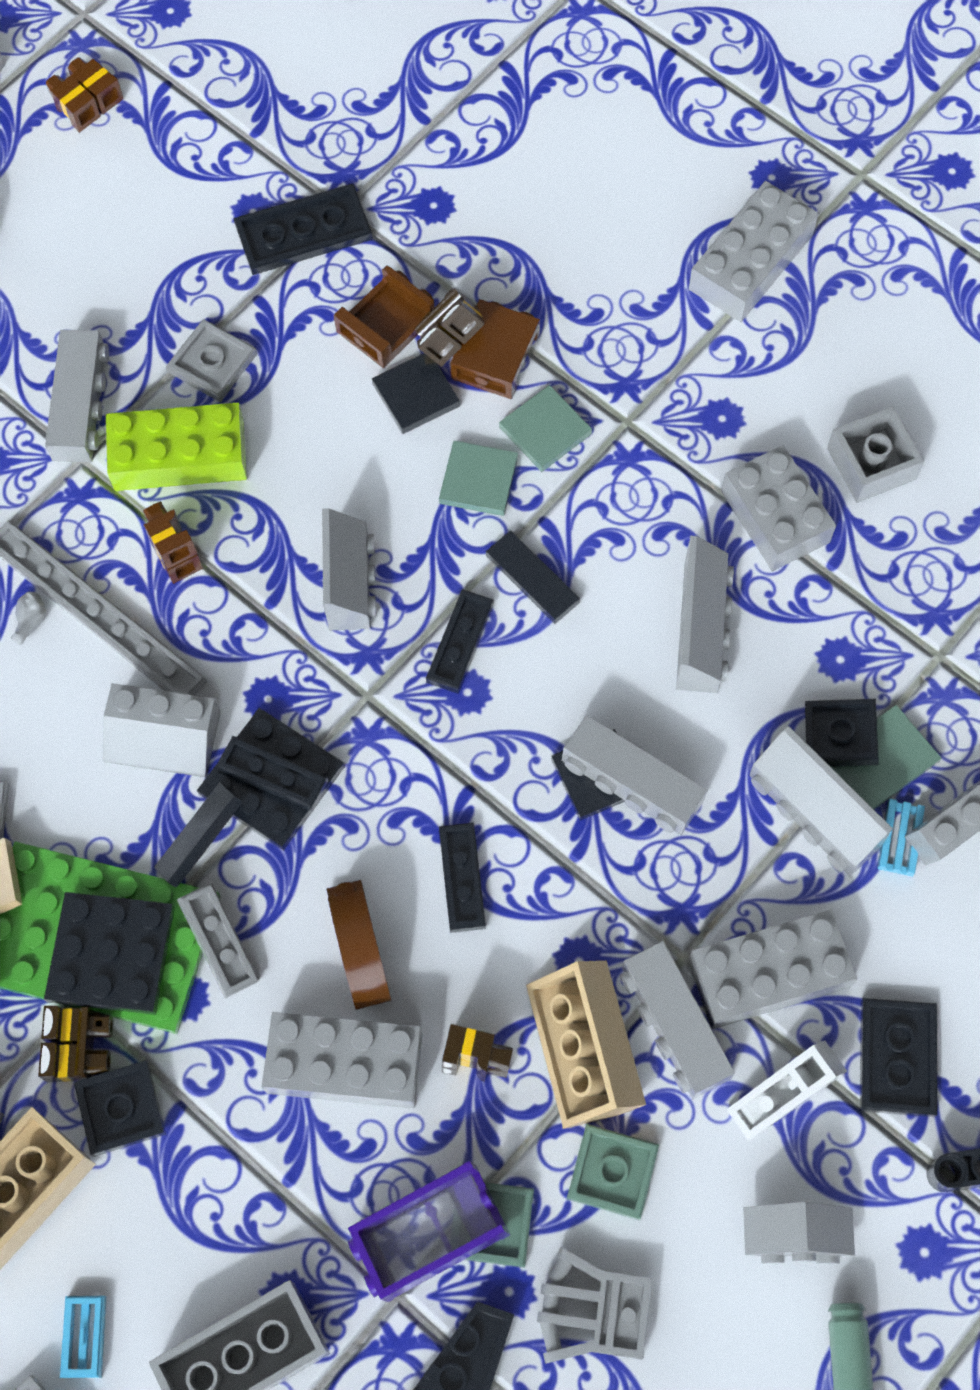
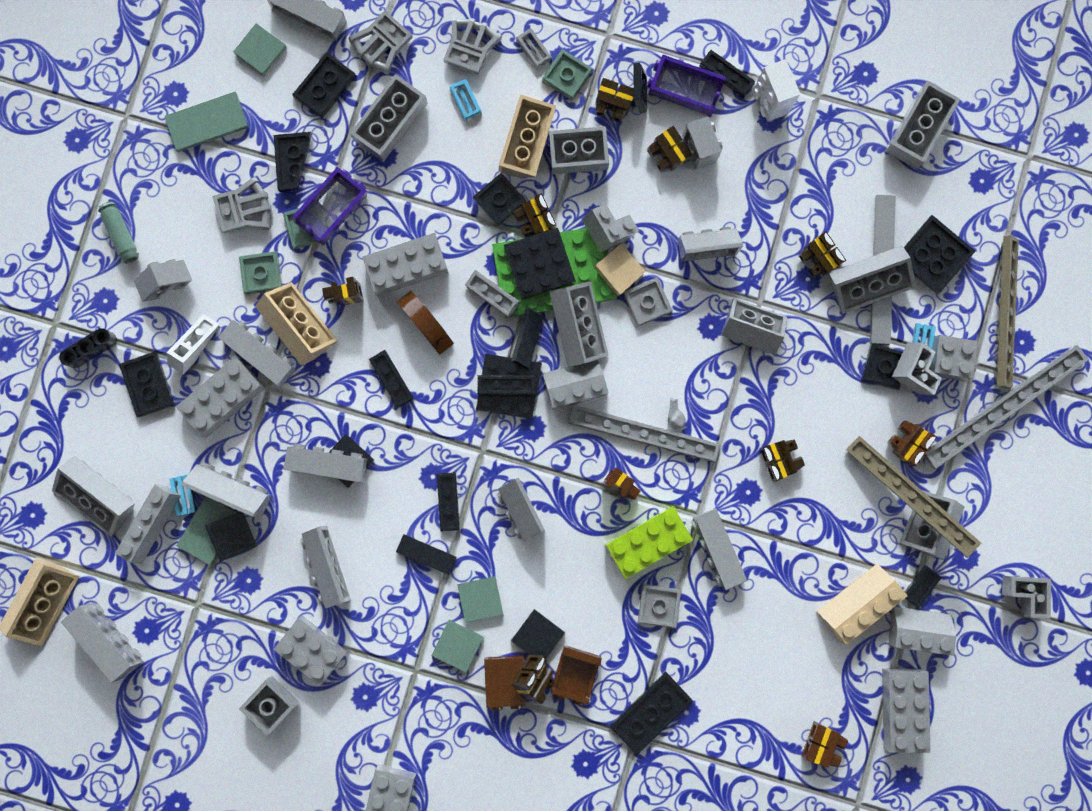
camera: 150 degrees right, 15 degrees up
none -> light grey slope [549,281,609,366]

